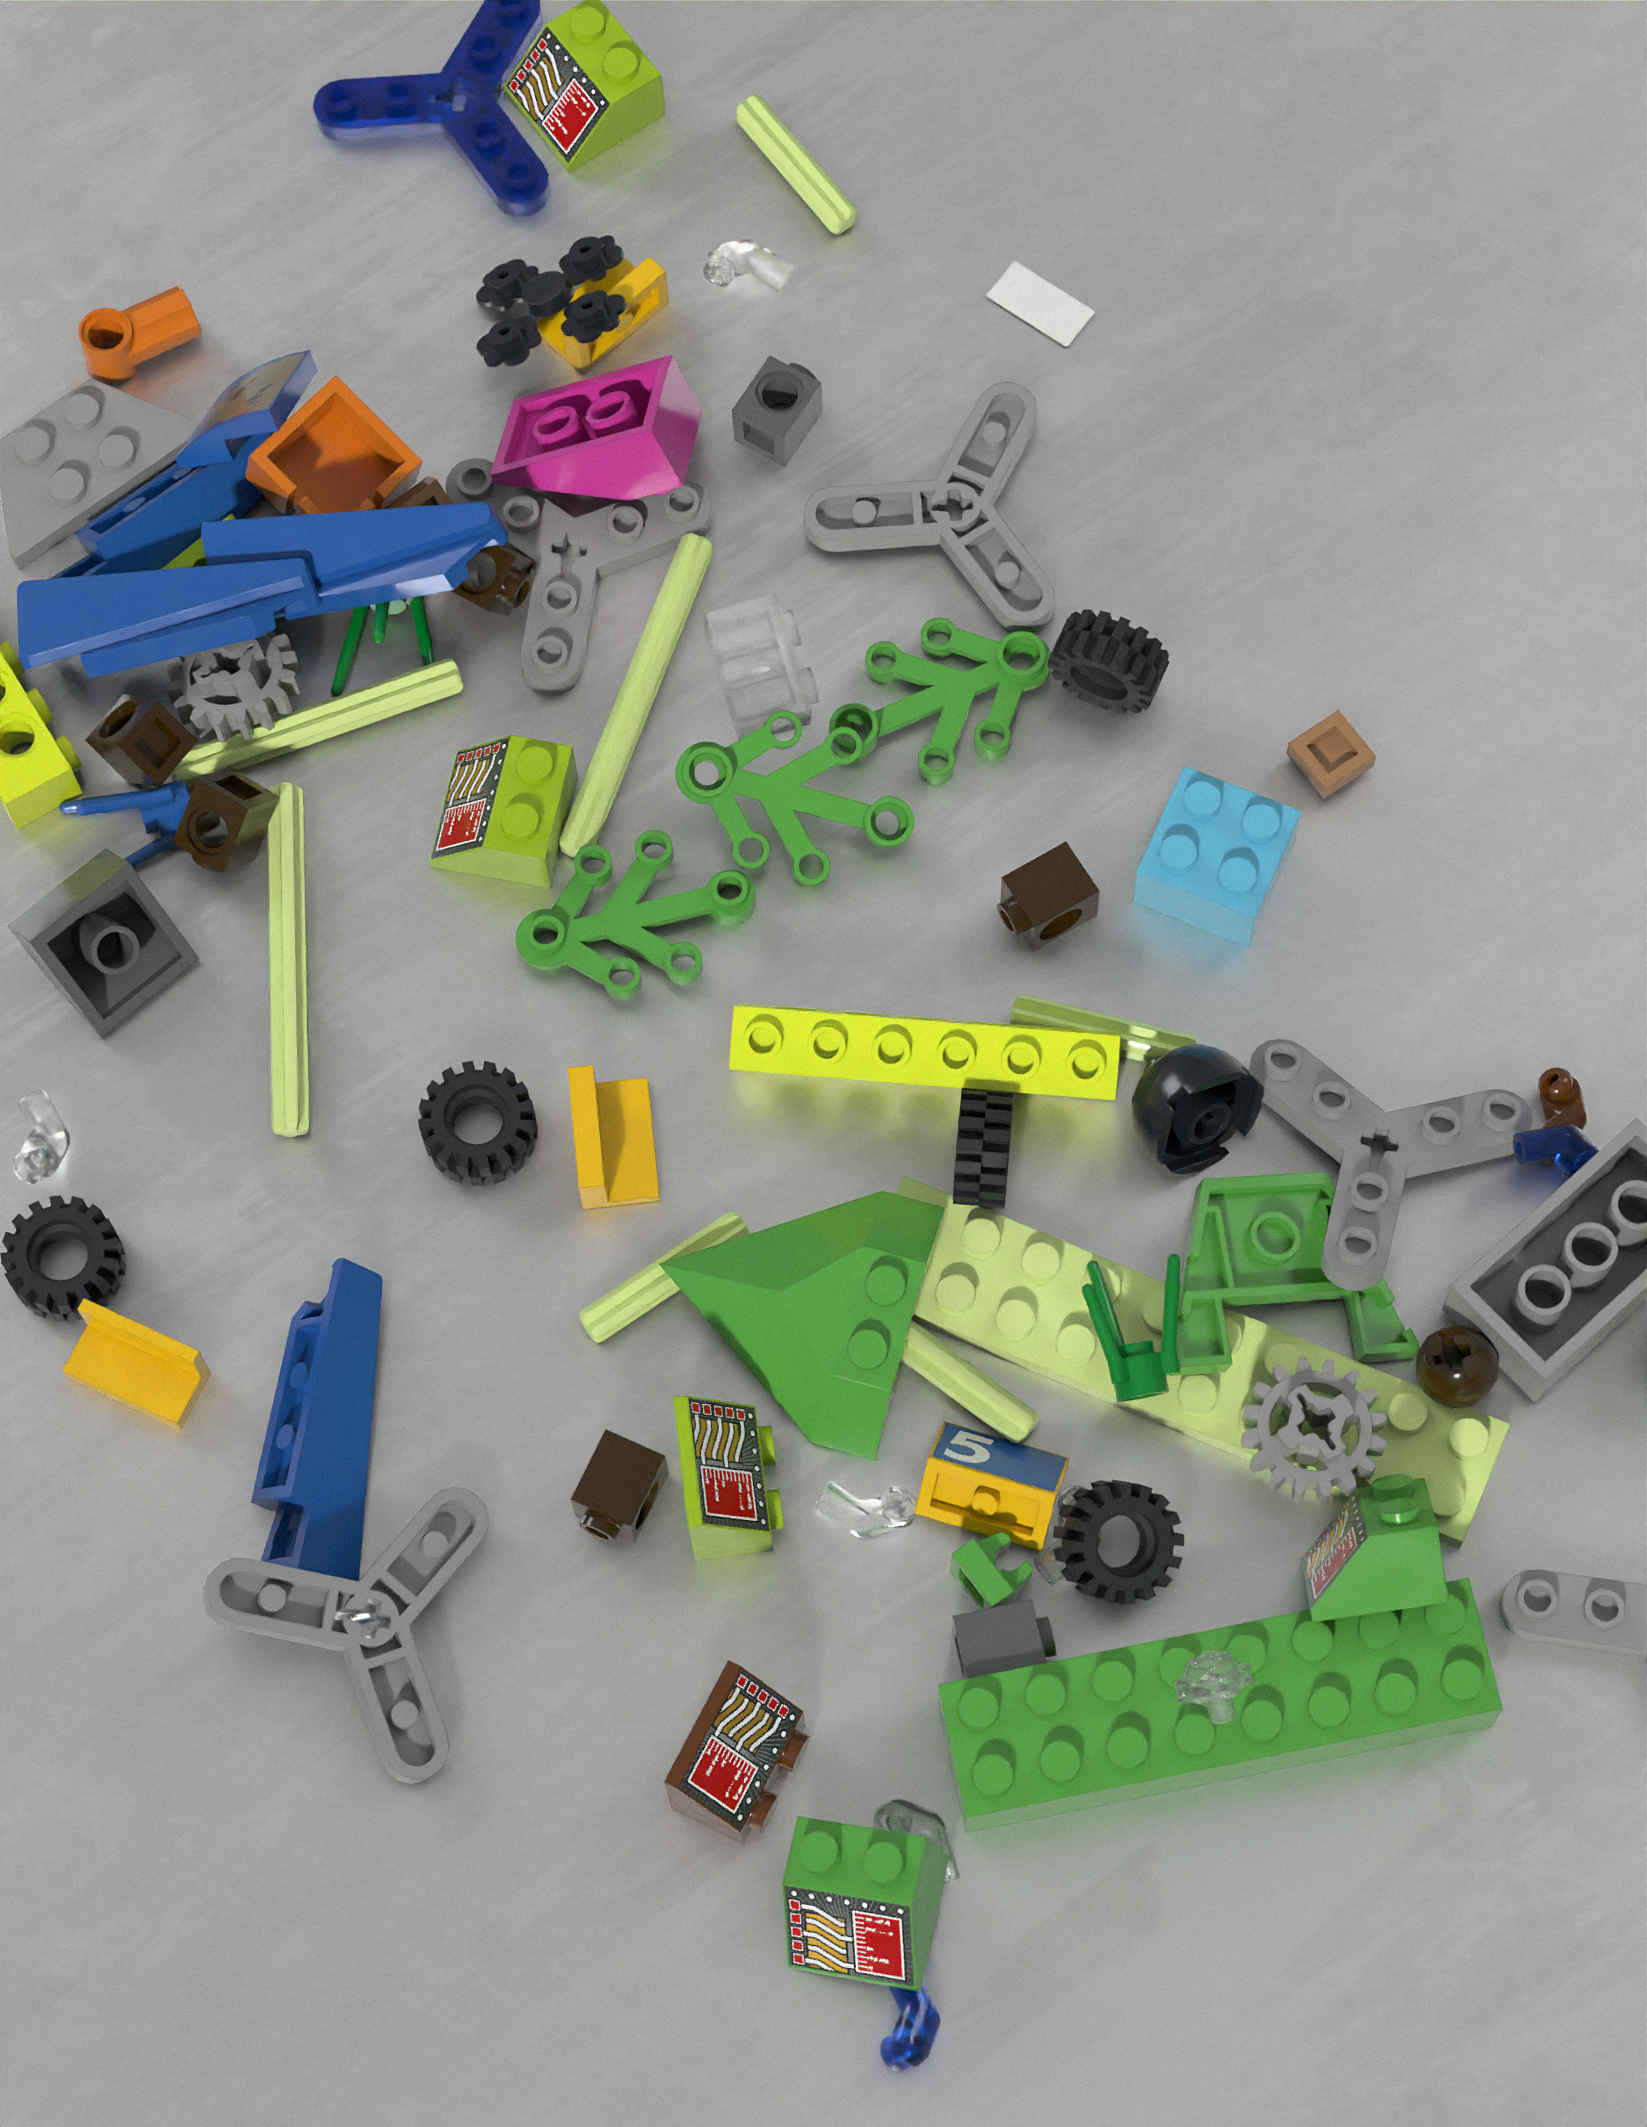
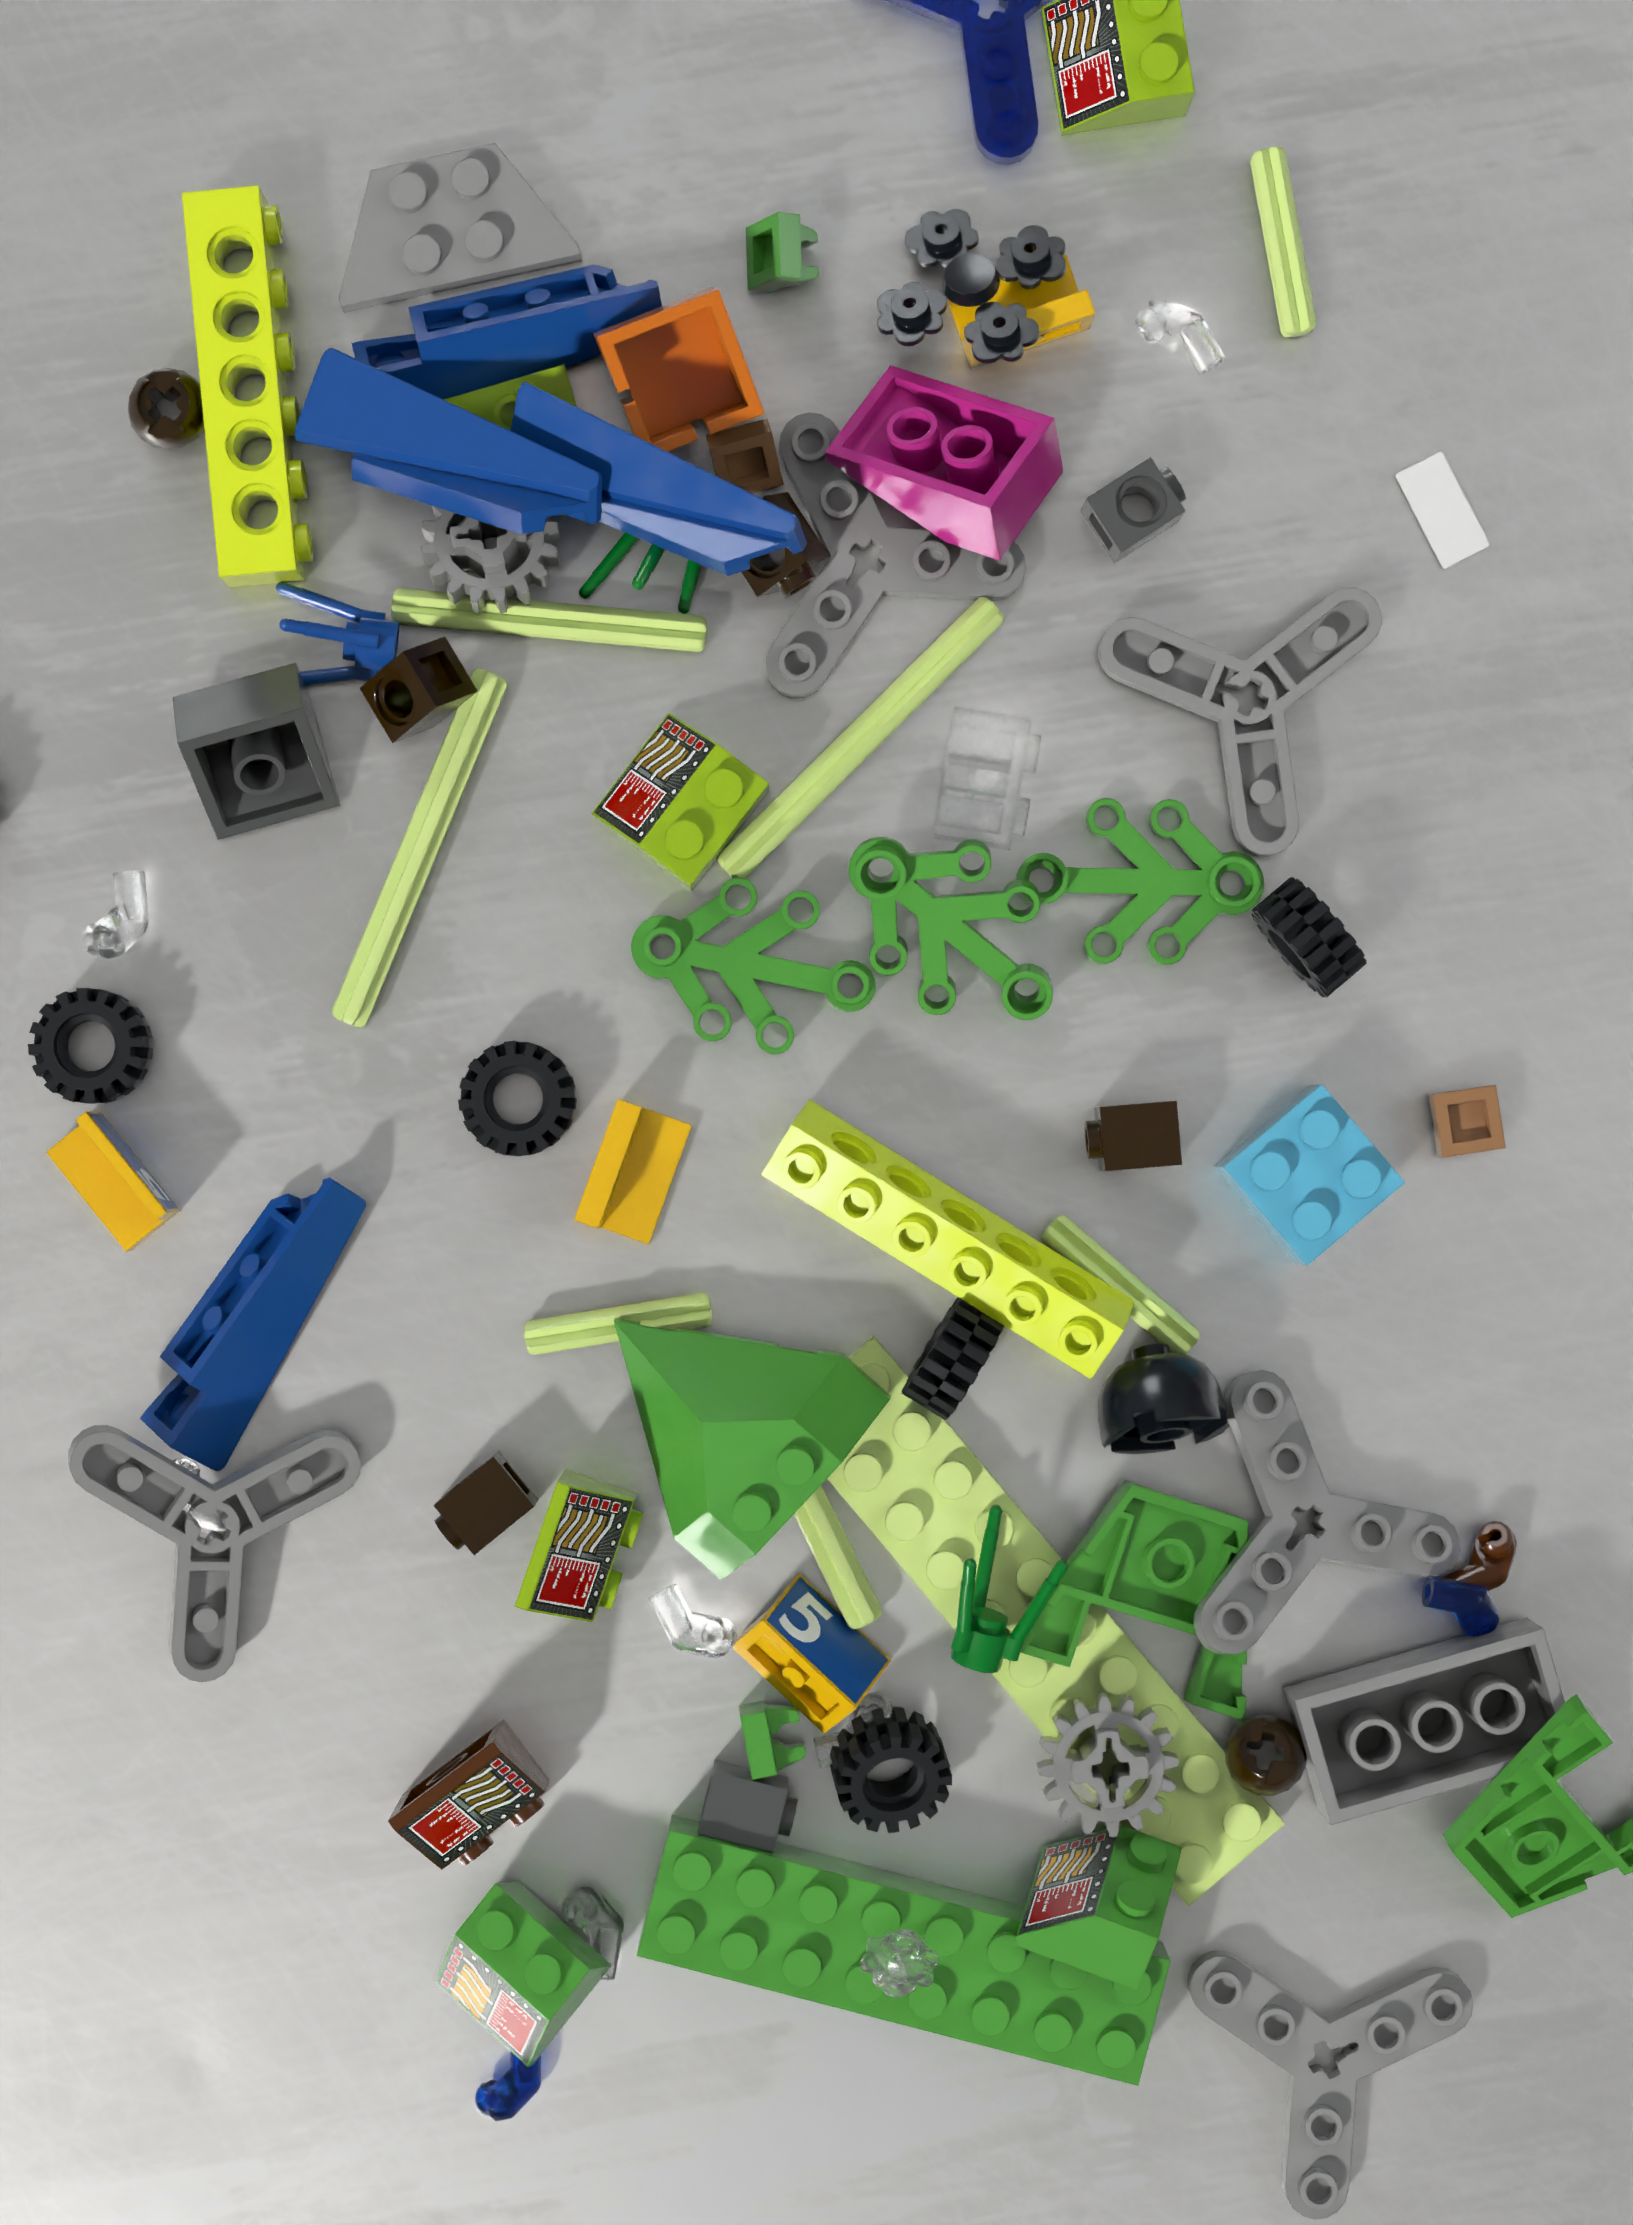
camera: 25 degrees right, 20 degrees up
orange piece [78,286,202,385] -> none
dark brown brick [85,694,198,788] -> none
blue slope [175,350,318,469] -> none
none -> bright green tile [746,212,819,293]

